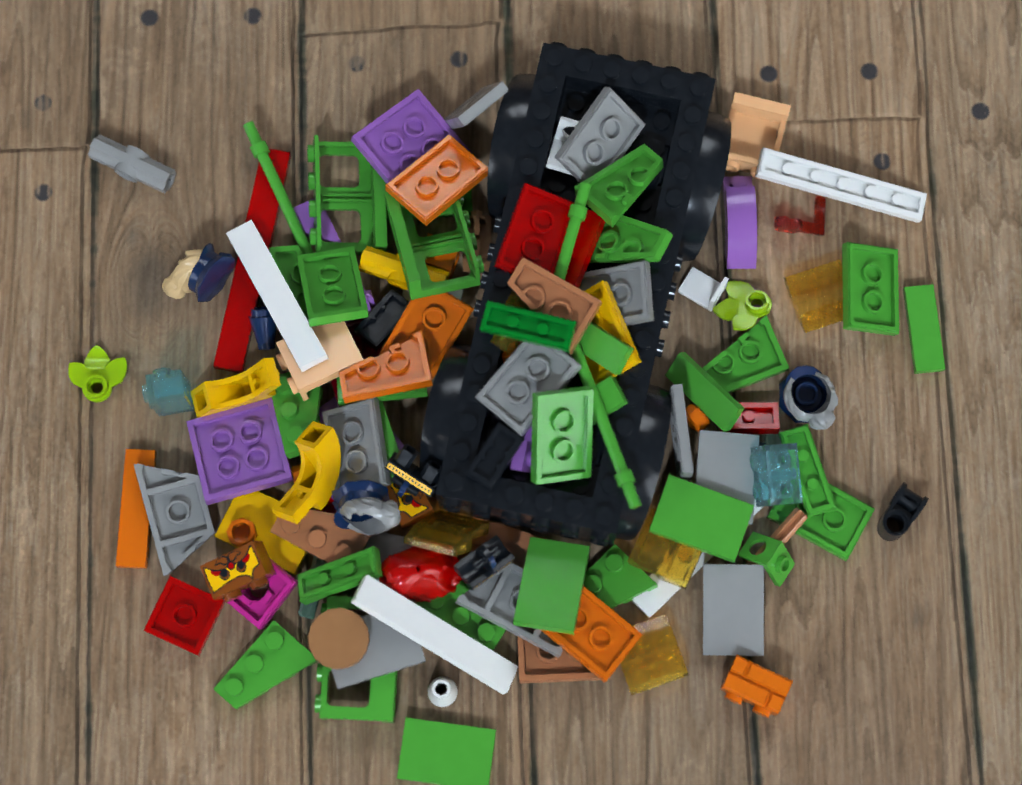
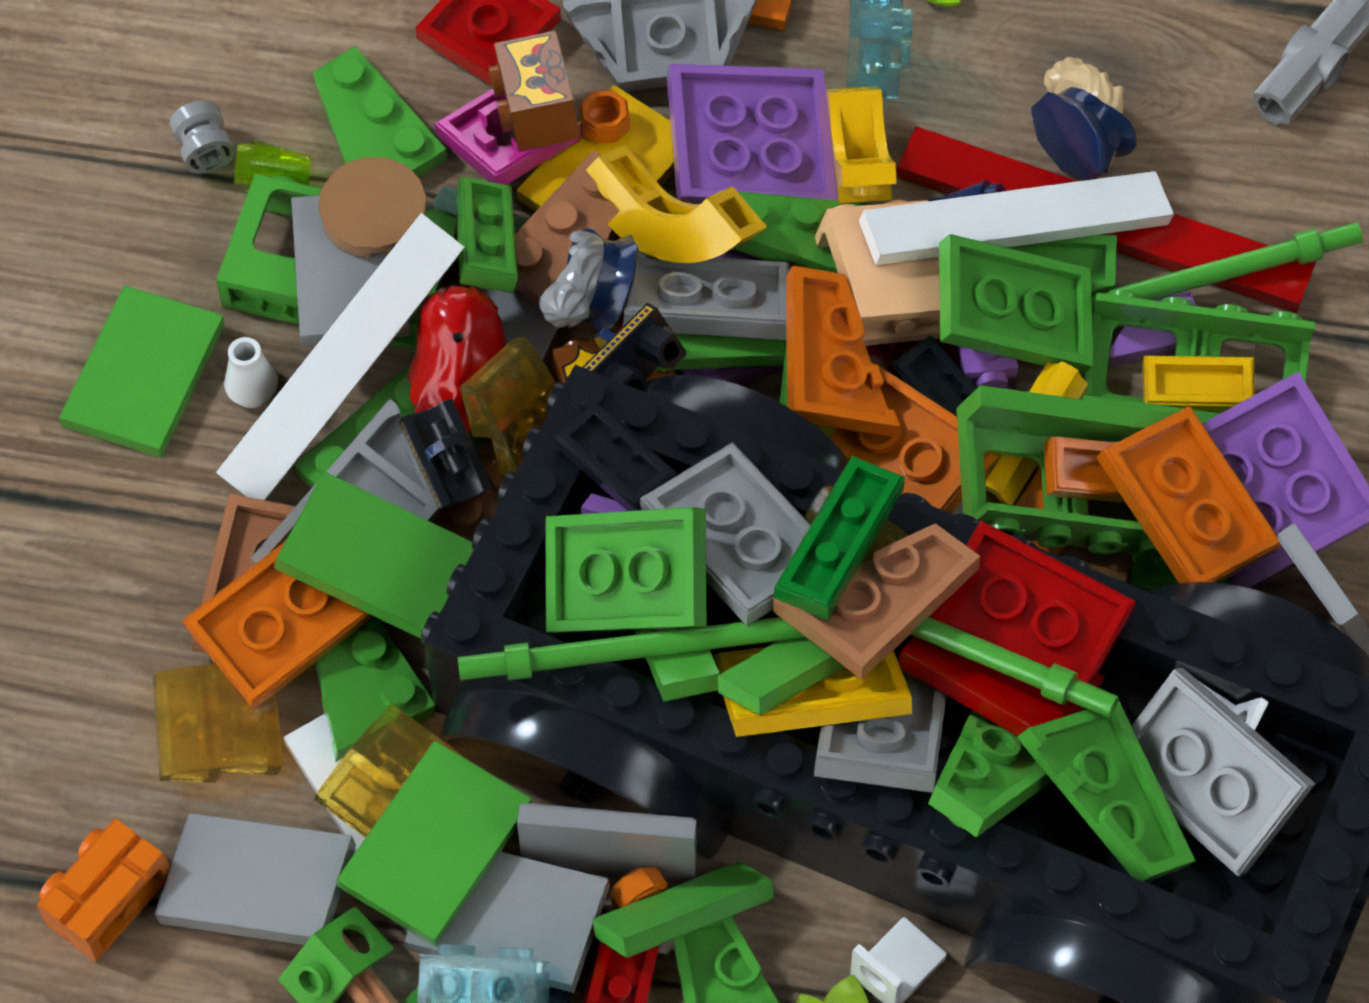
camera: 100 degrees right, 15 degrees down
none -> light grey wheel [169,100,236,174]
none -> clear neon green cone [234,138,311,191]
none -> orange tile [1044,436,1126,503]
none -> yellow tile [1142,356,1255,413]

